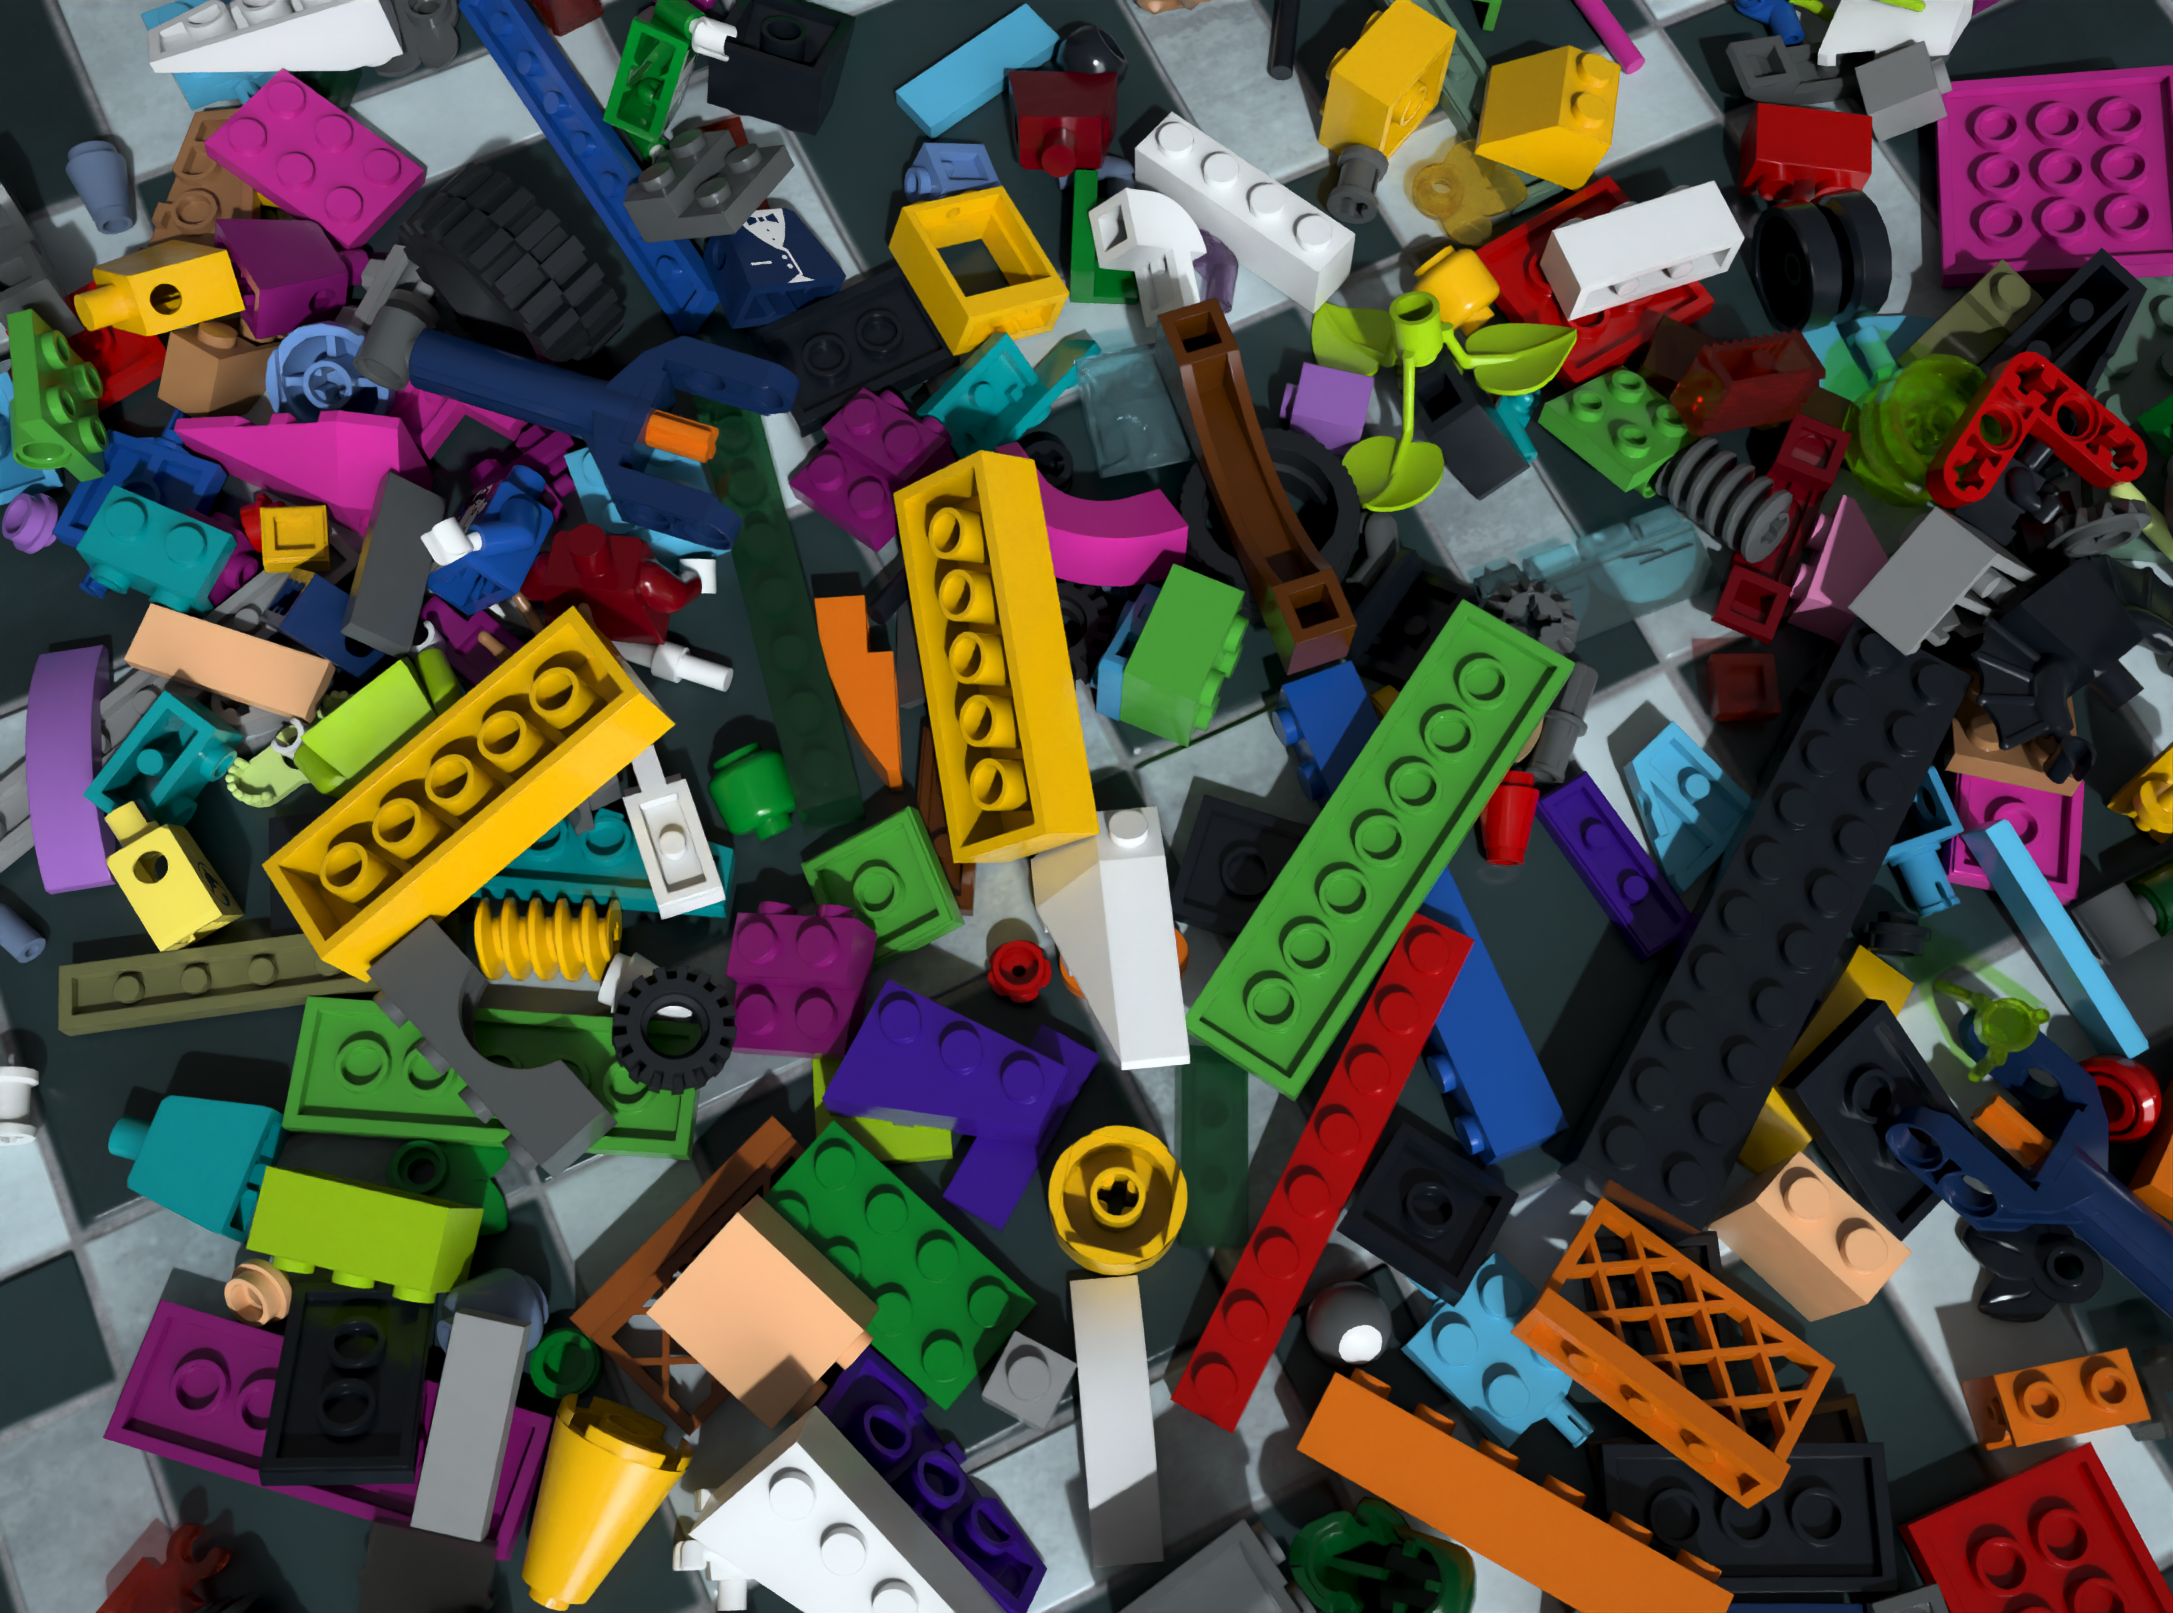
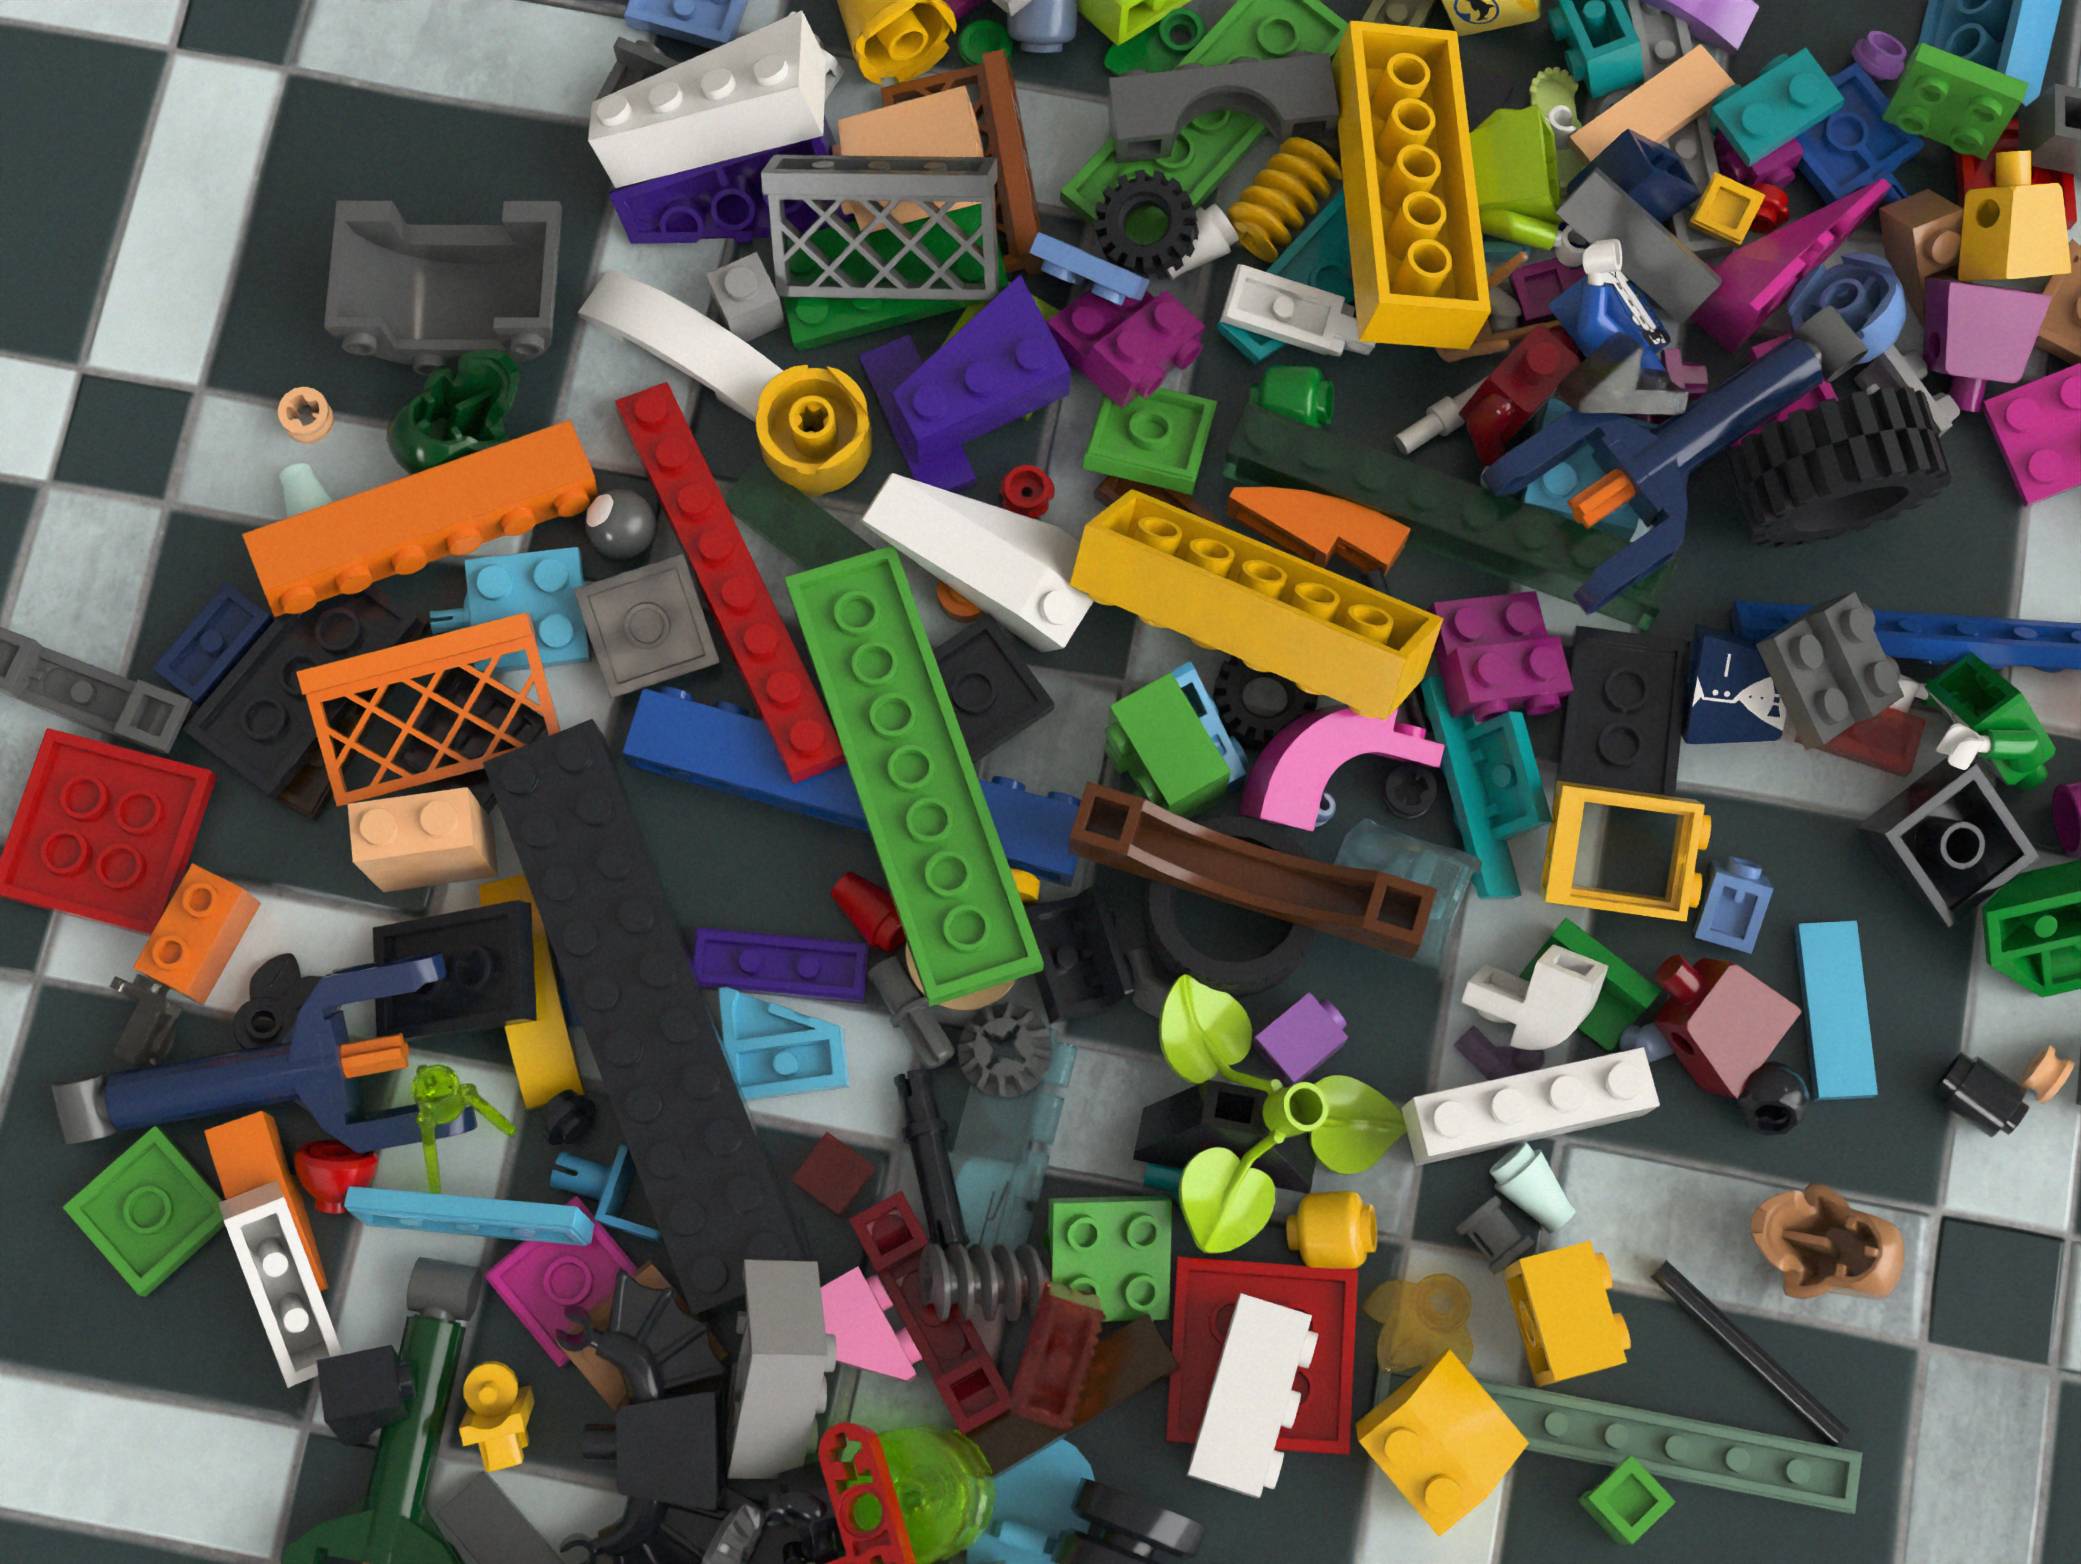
camera: 130 degrees right, 5 degrees up
none -> dark grey fence [761,155,999,300]
none -> black pin [894,1069,970,1252]
none -> medium blue plate [1029,232,1150,306]
none -> light aqua cone [1489,1142,1576,1233]
none -> clear smoke slope [1555,332,1689,415]

